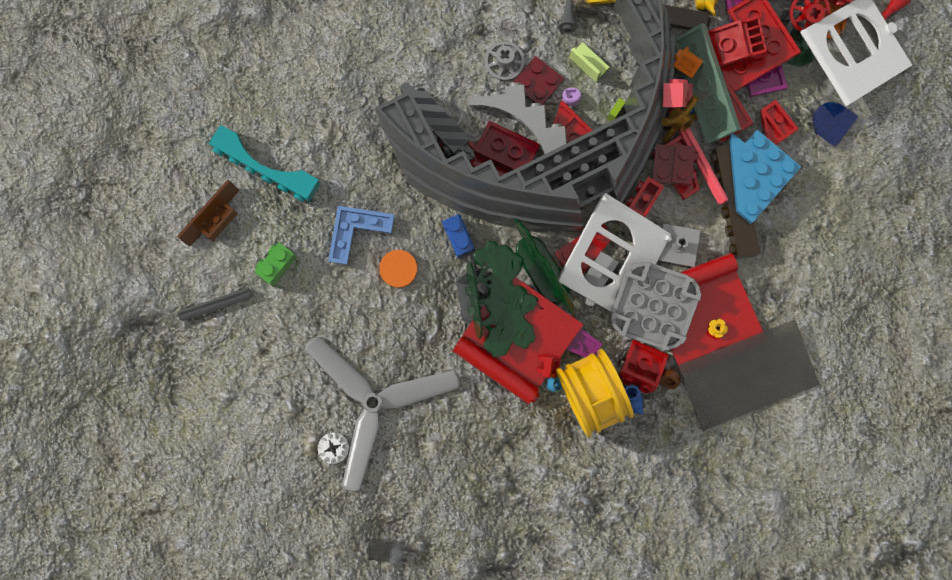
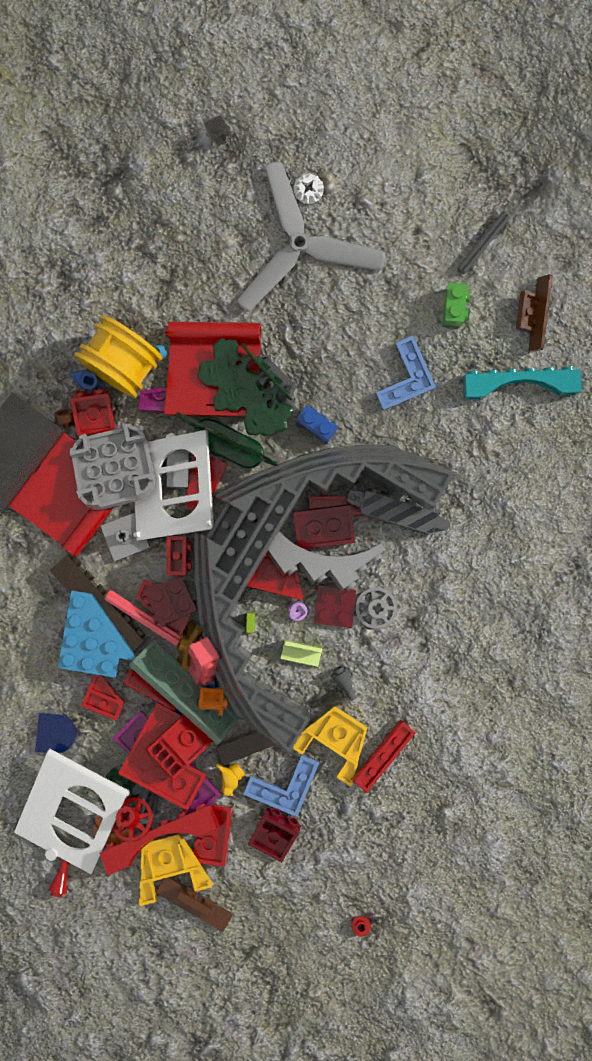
camera: 150 degrees right, 5 degrees up
orange tile [379,250,417,288] -> none
red tile [537,356,561,378] -> none
yellow plate [708,319,728,338] -> none

